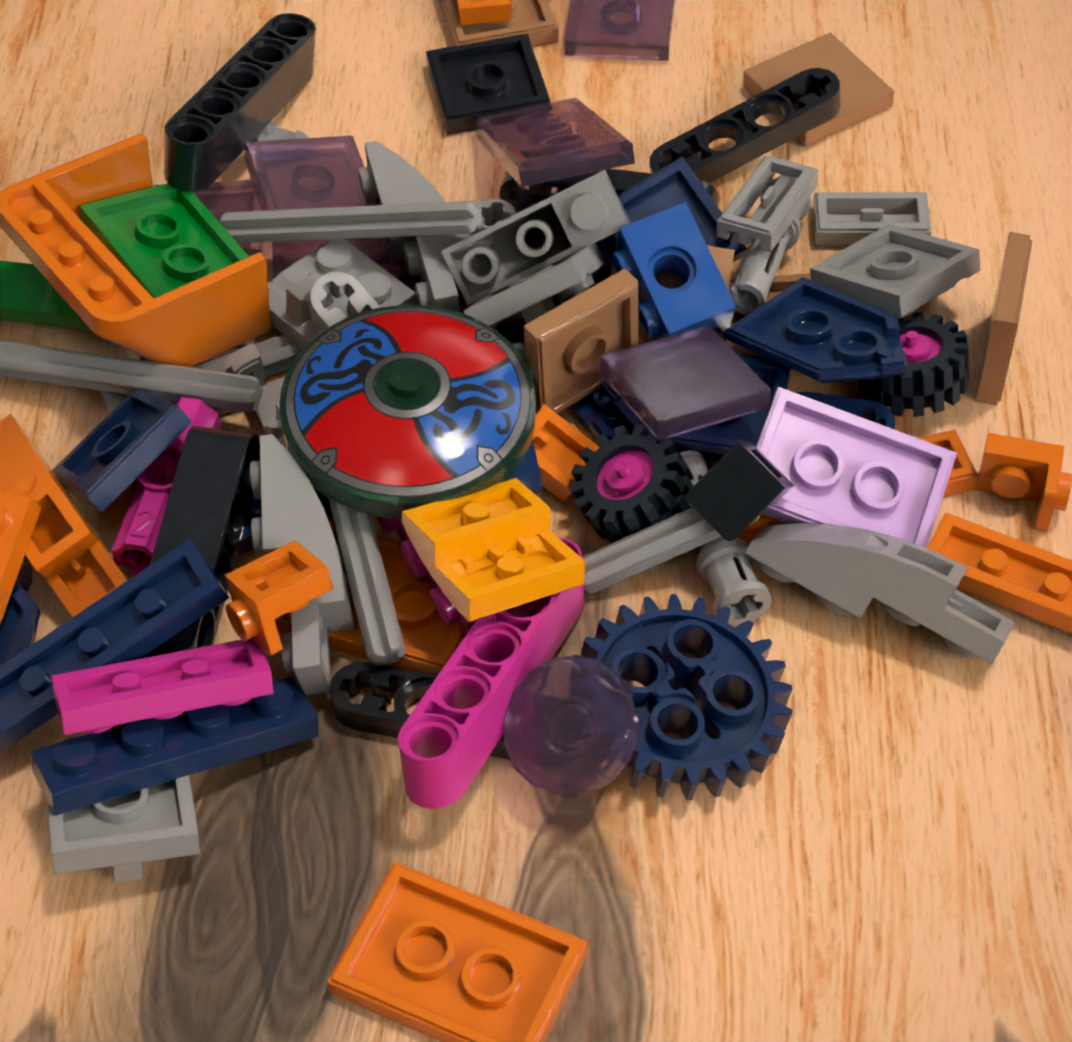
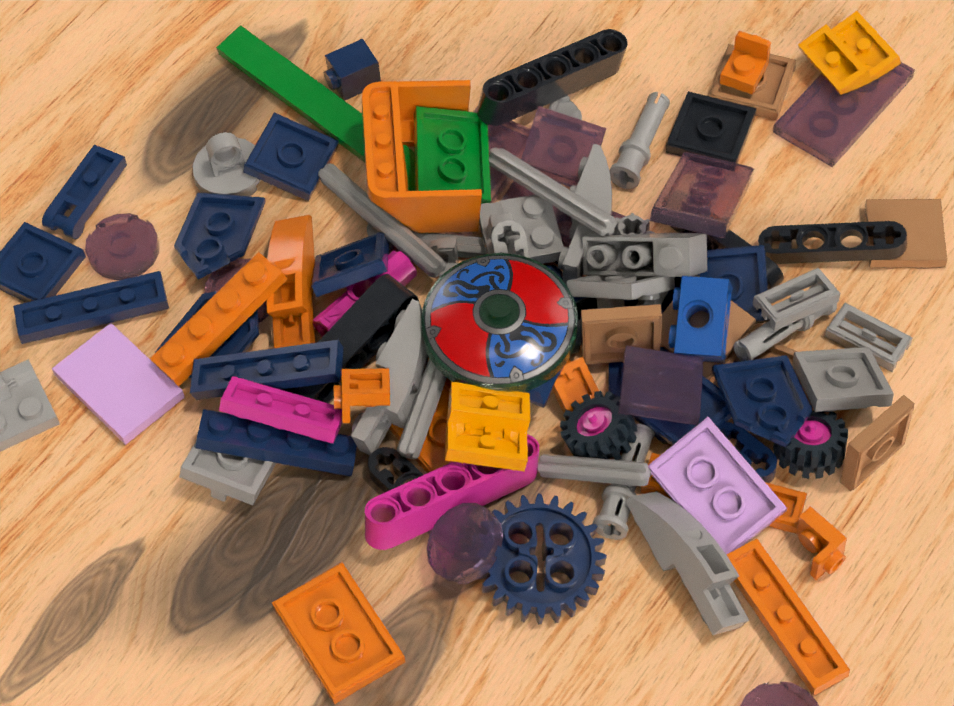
camera: 35 degrees right, 5 degrees up
black panel [684,440,794,541] -> none
none -> light grey pin [609,92,670,189]

